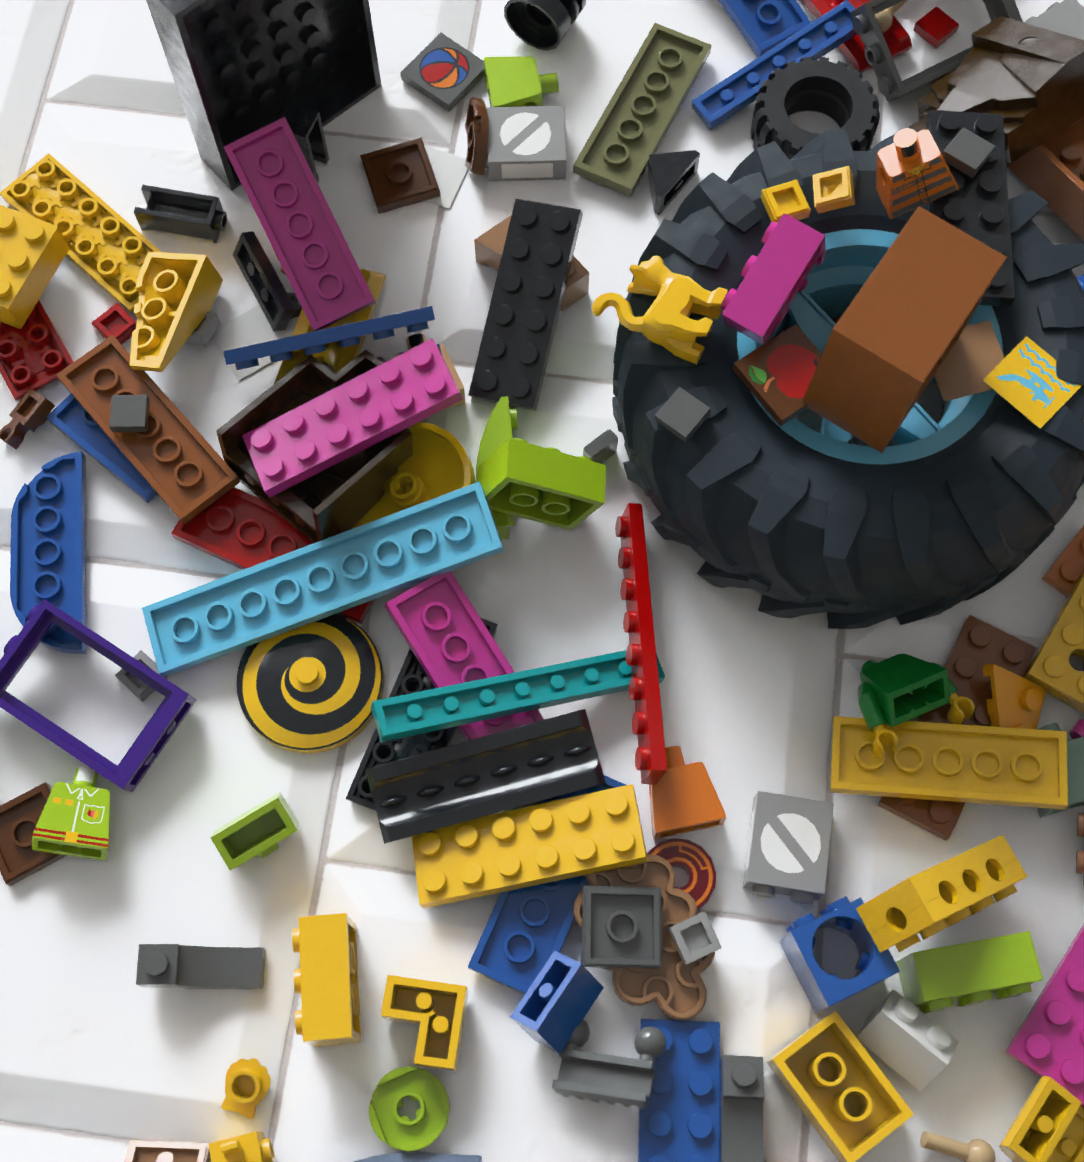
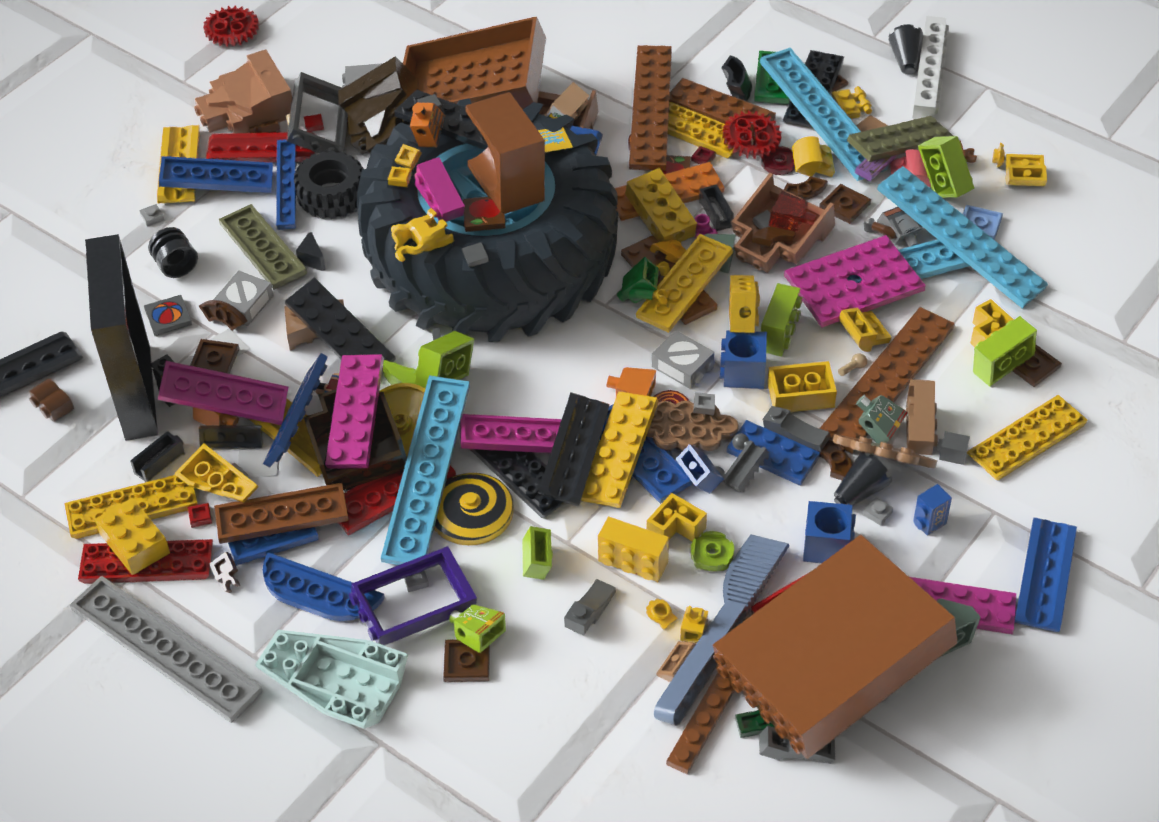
camera: 60 degrees left, 20 degrees down
dark grey tile [109,395,150,432] -> none
teal plate [371,650,665,742] -> none
lime torso [483,56,559,107] -> none
dark grey tile [581,886,662,969] -> none
red plate [615,503,667,785] -> none
white brick [856,989,959,1092] -> none

